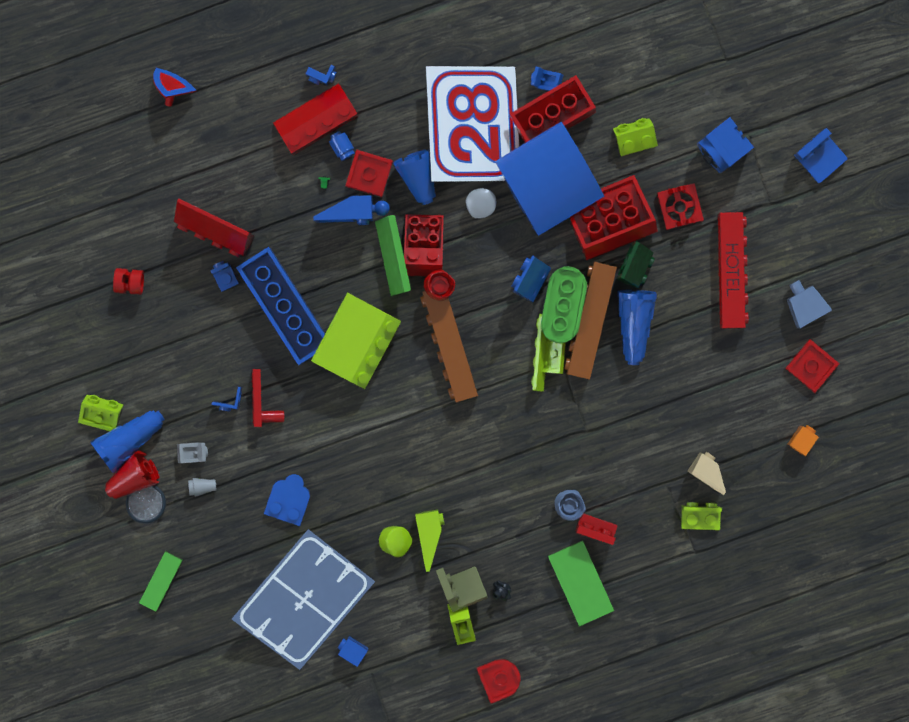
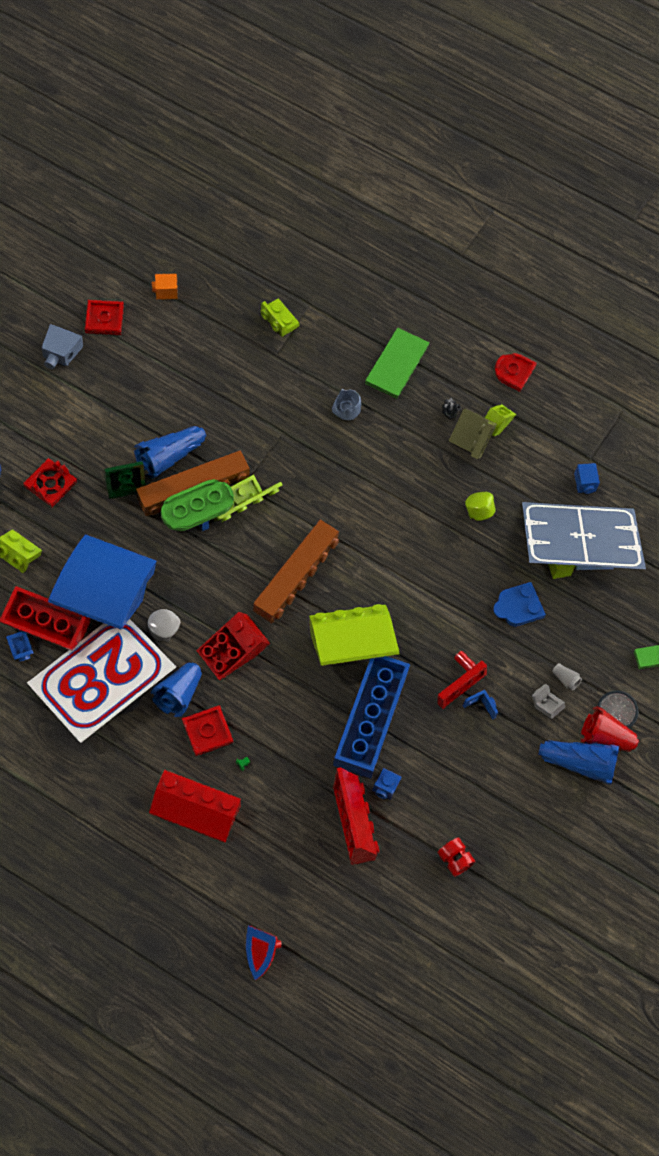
camera: 135 degrees left, 25 degrees down
lime bracket [78,395,123,431] -> none
blue bracket [306,65,337,86] -> none
blue slope [313,195,390,225] -> none
blue brick [329,131,355,161] -> none
bright green tile [375,215,411,296] -> none
lime slope [415,509,445,572] -> none
red hair [424,269,456,301] -> none
blue slope [511,256,551,303] -> none
red slope [569,175,658,260] -> none
red bracket [575,514,617,545] -> none
tan slope [687,452,726,495] -> none
red brick [718,212,749,328] -> none

